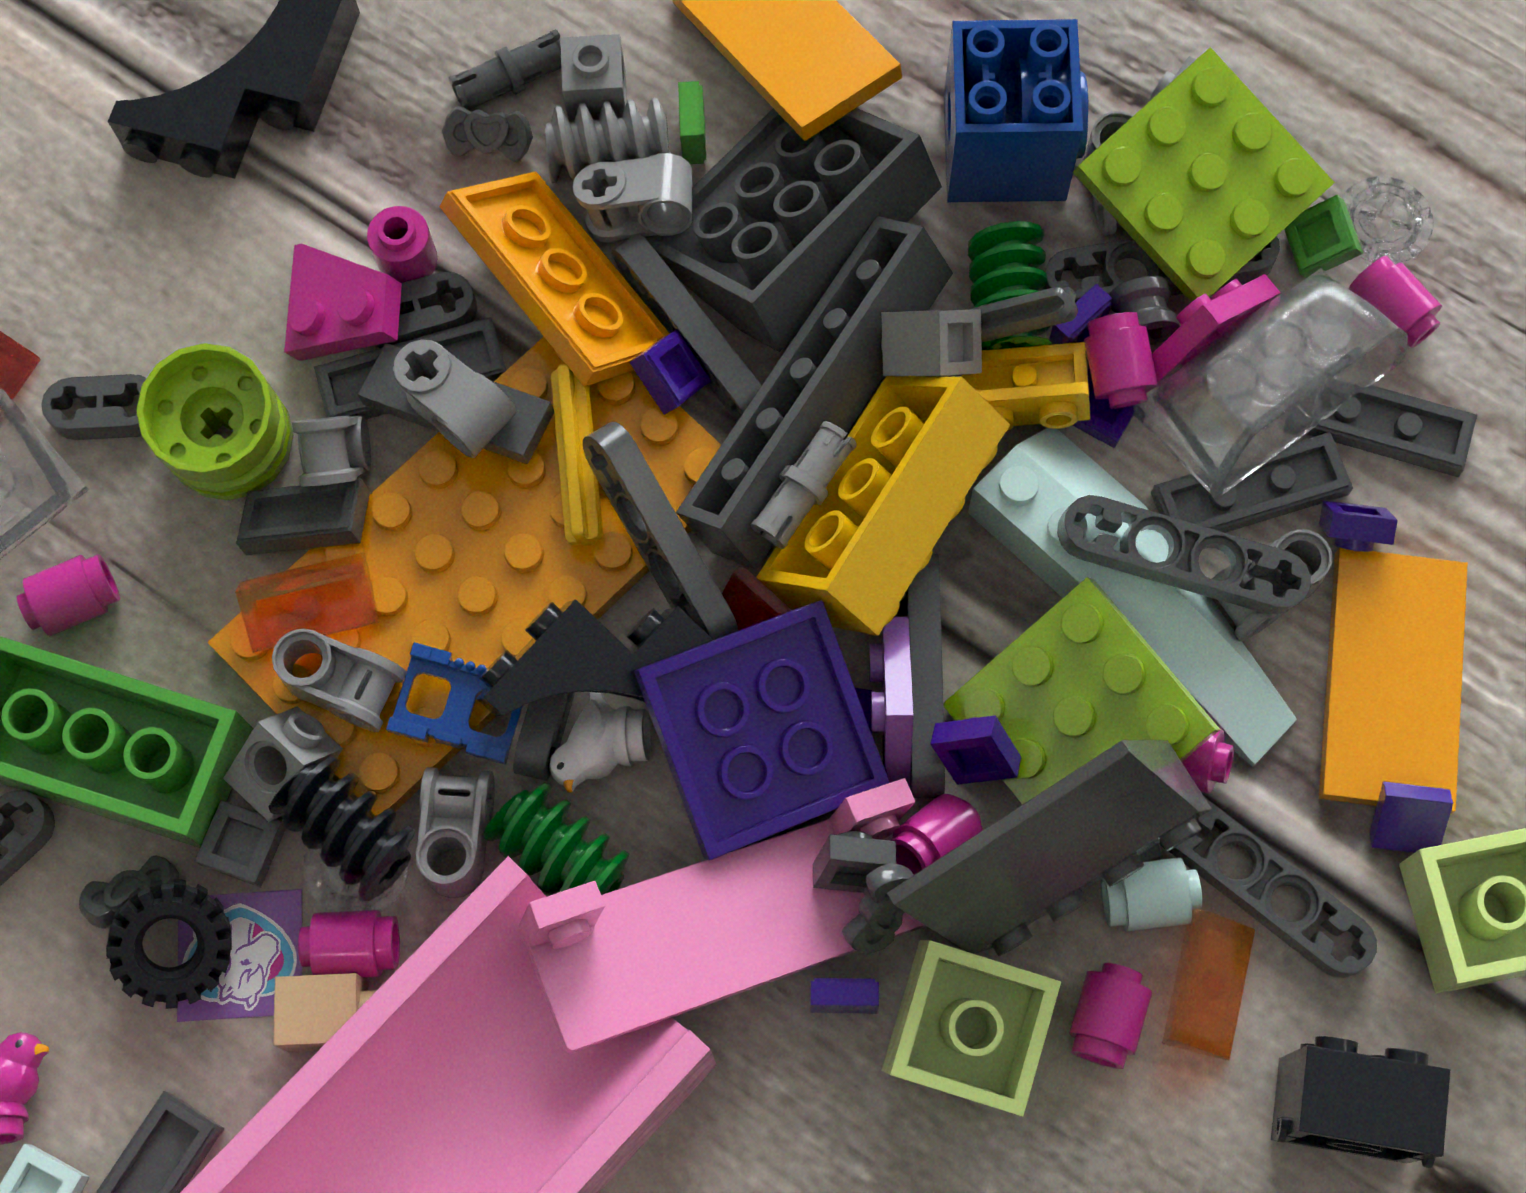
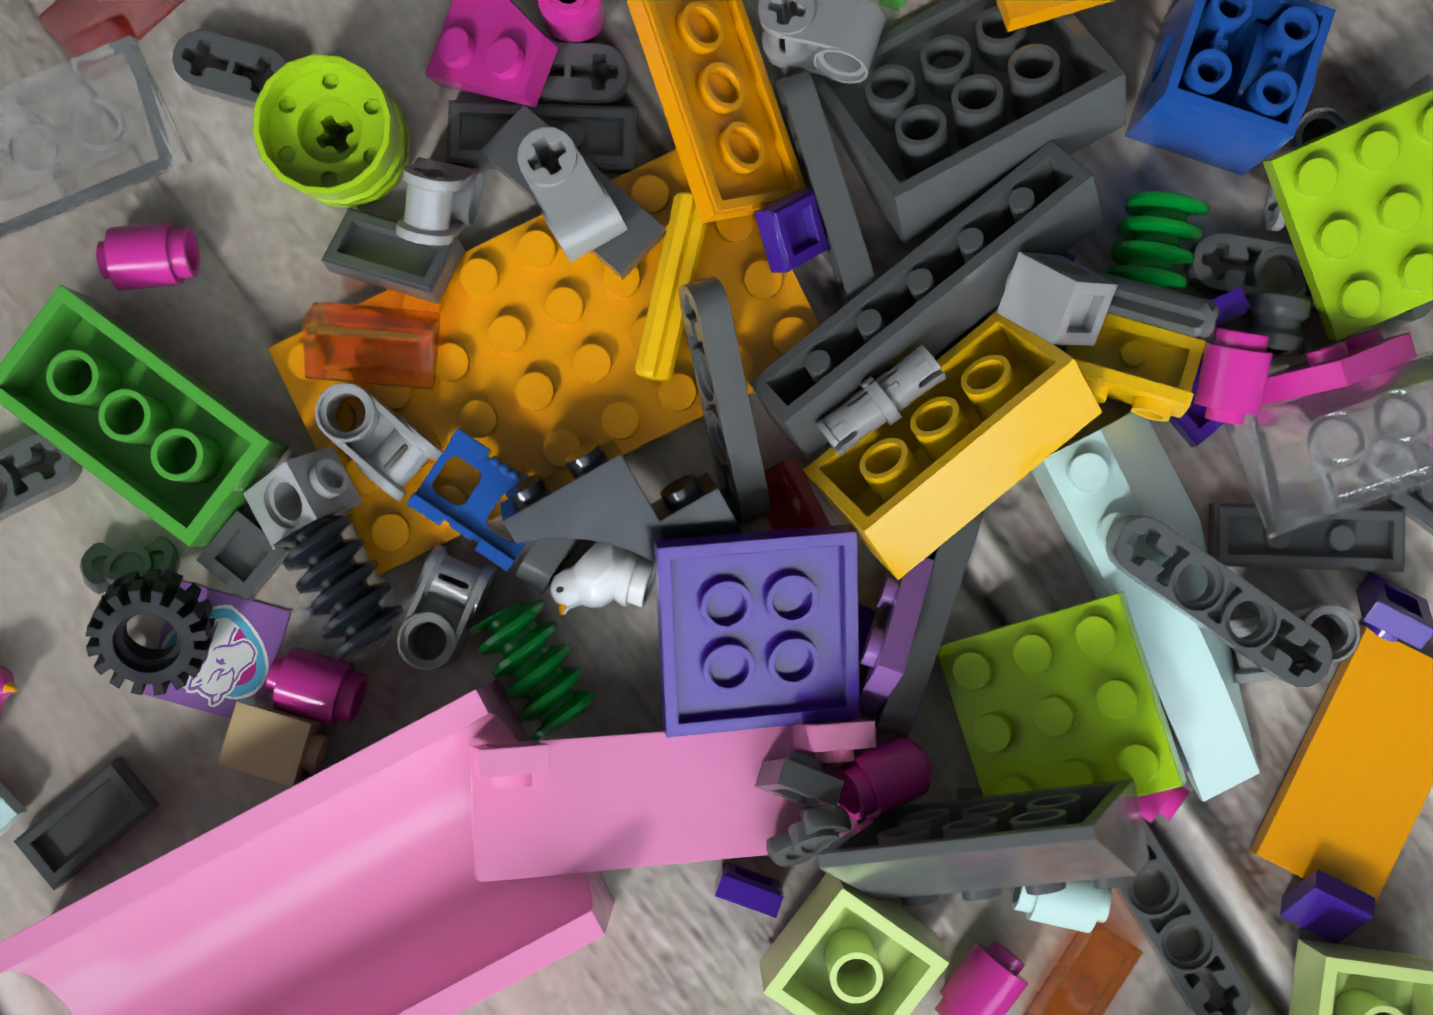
camera: 15 degrees right, 15 degrees up
dark purple plate [930,715,1021,785] -> none

